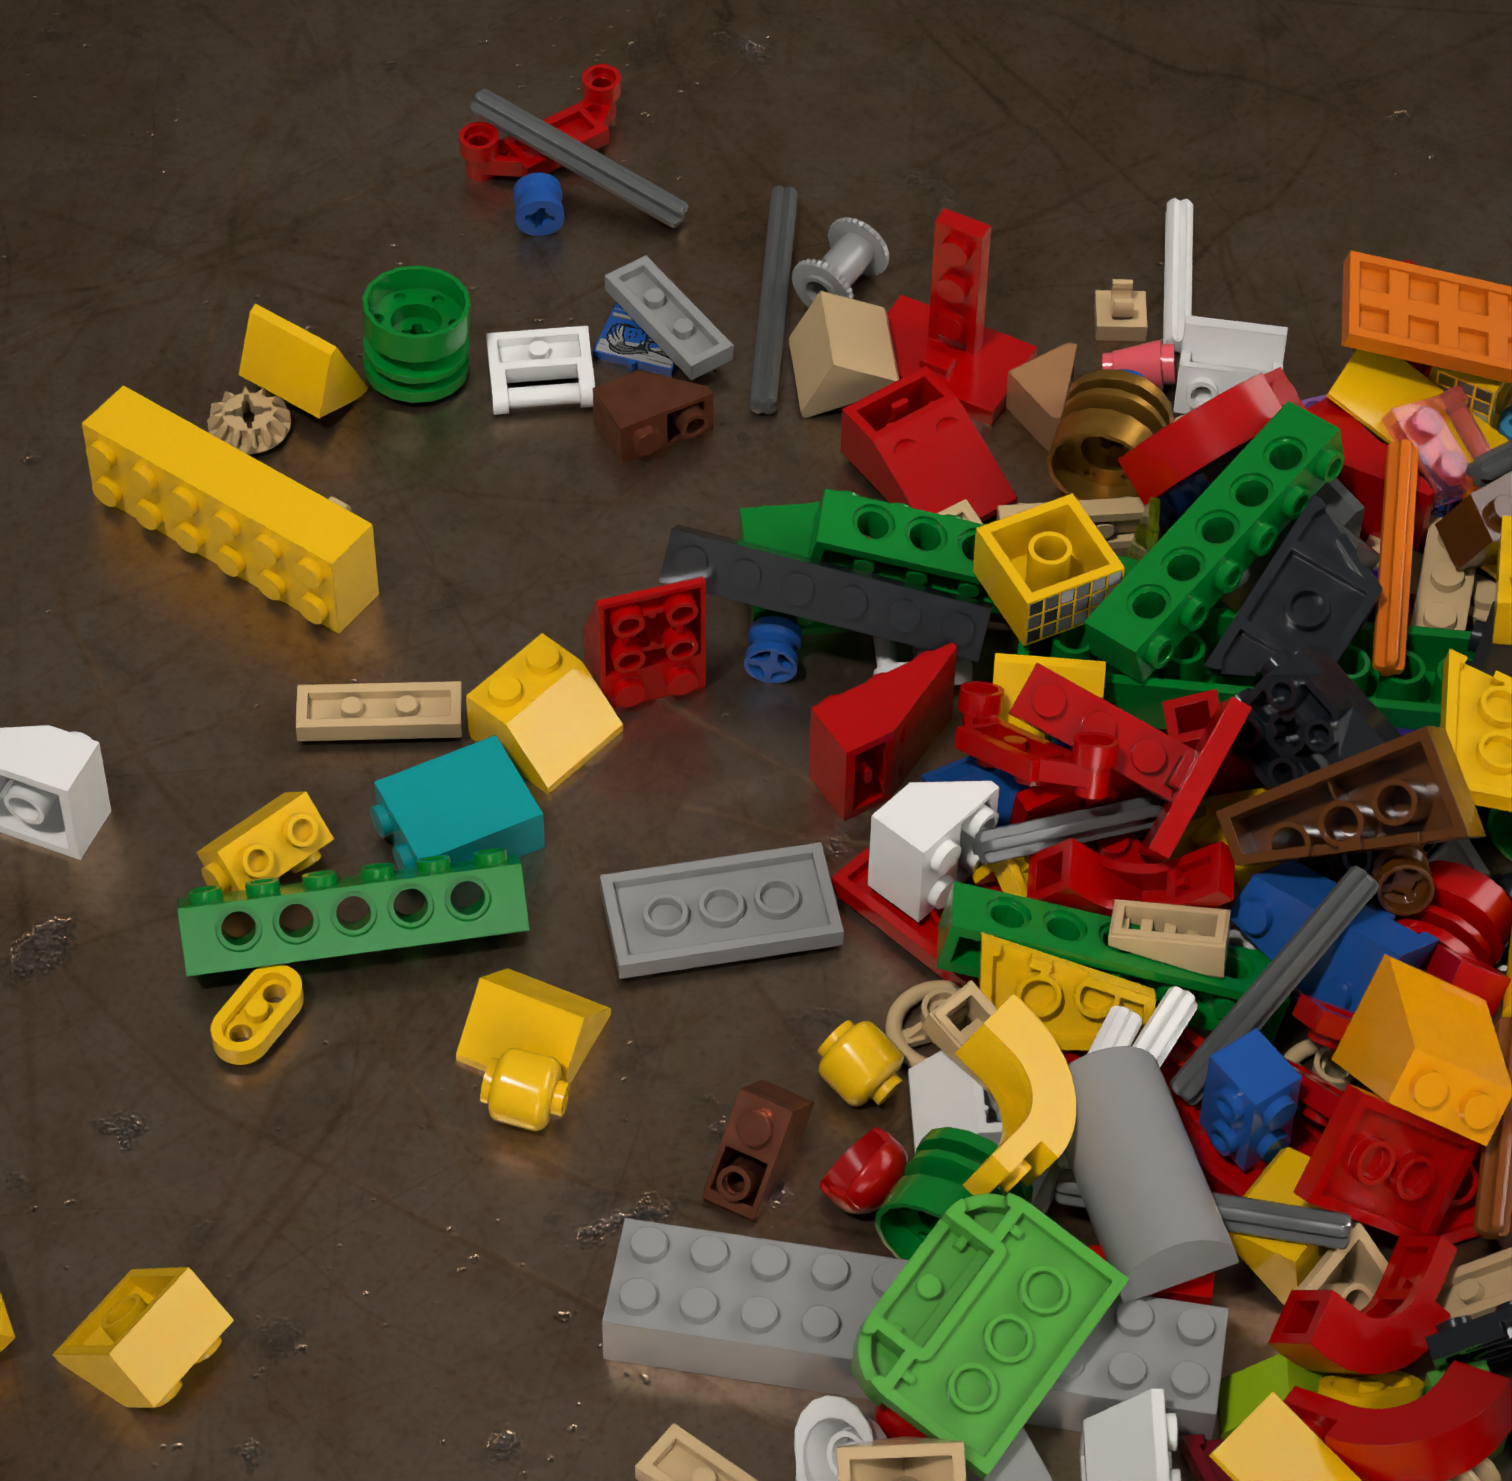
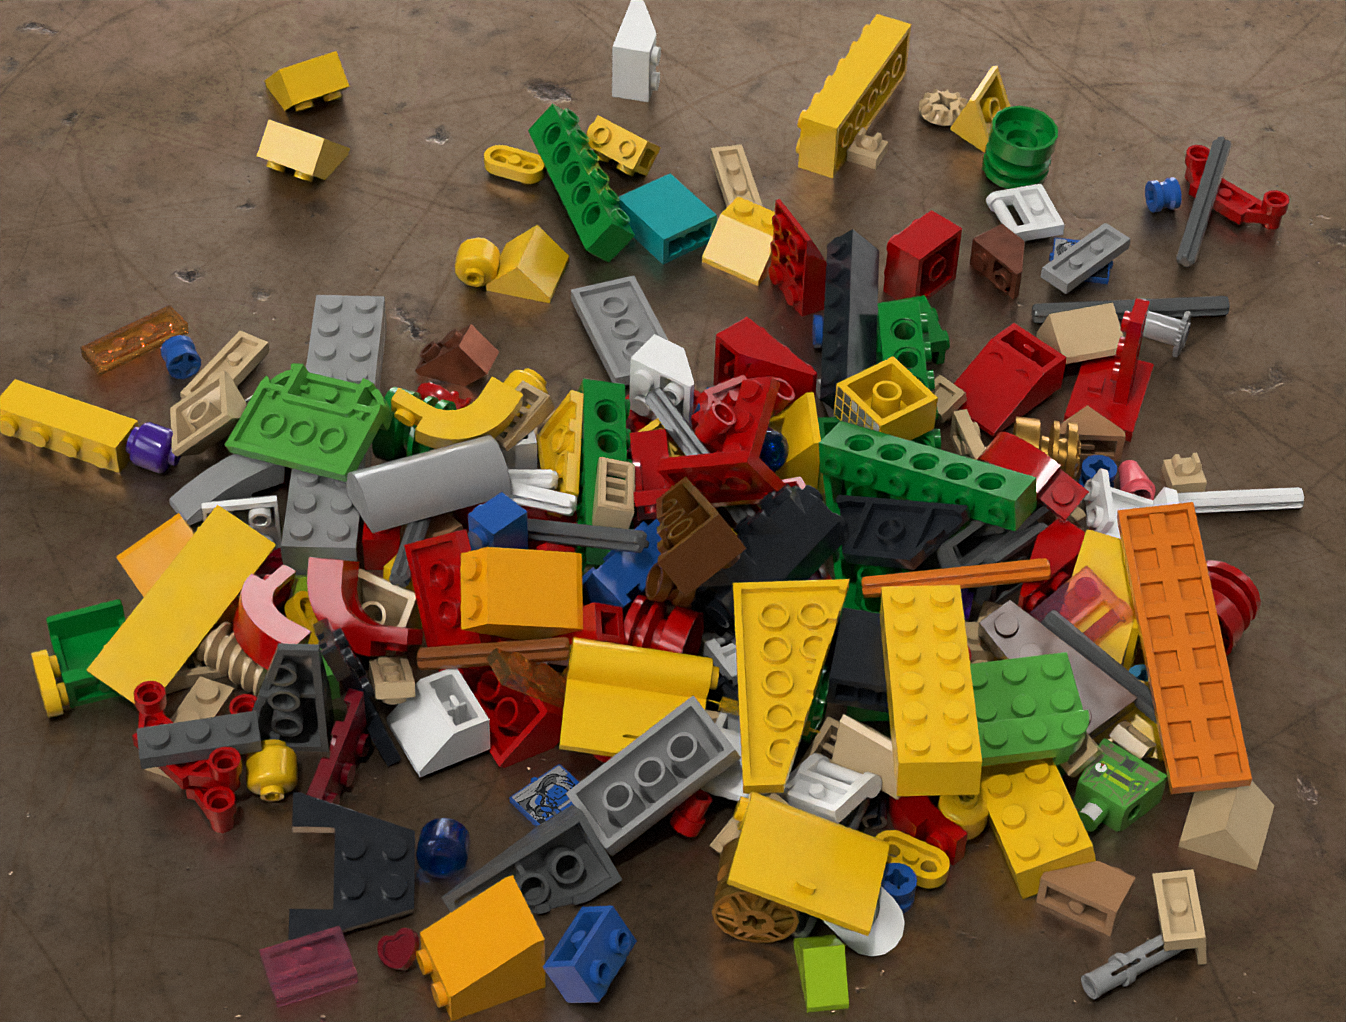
camera: 80 degrees right, 5 degrees down
none -> red brick [883,210,962,300]

